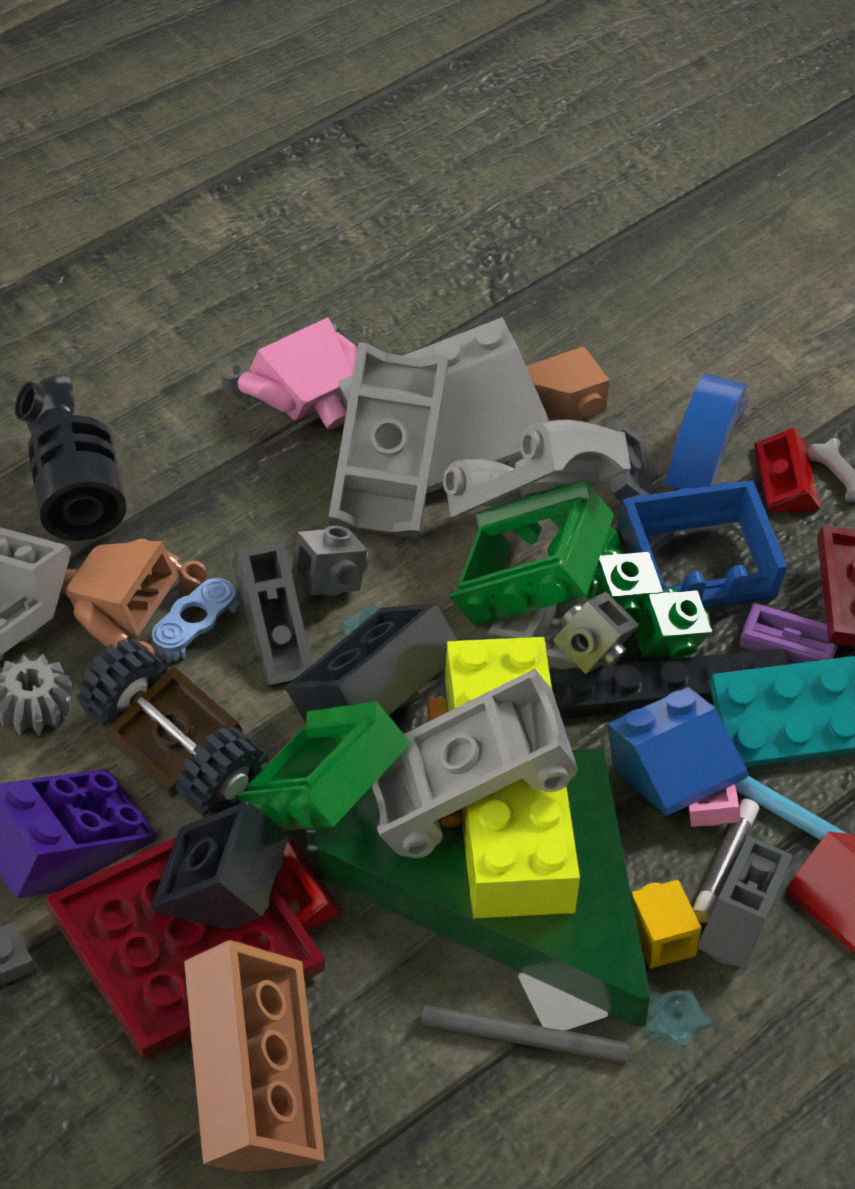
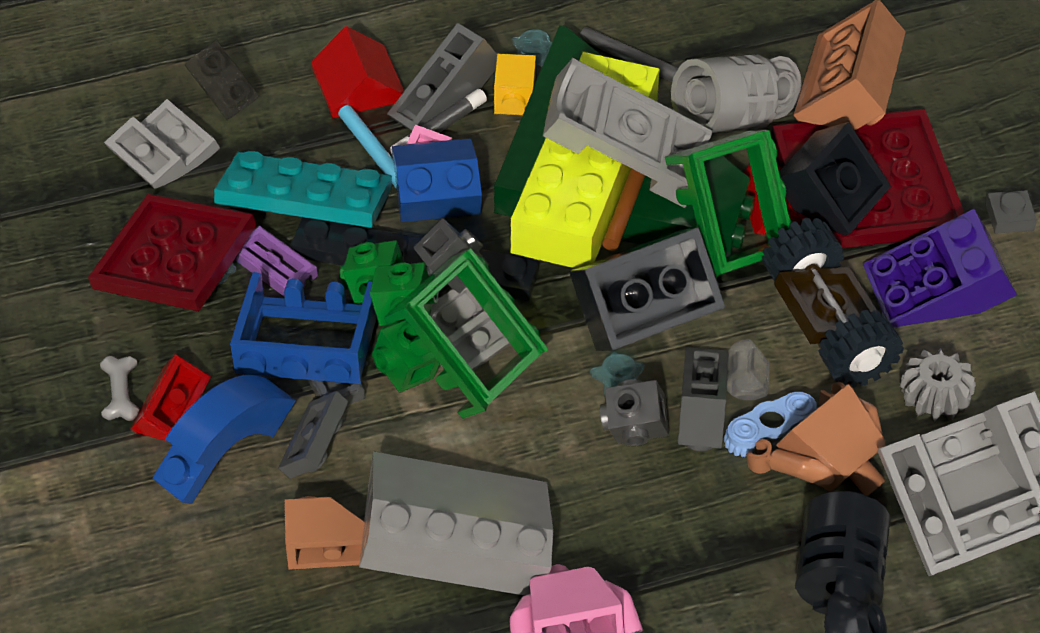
camera: 155 degrees left, 0 degrees up
light grey piece [329,342,448,539] -> none
light grey piece [443,419,631,518] -> none
none -> light grey cylinder [671,54,802,133]
none -> clear brick [727,339,770,400]

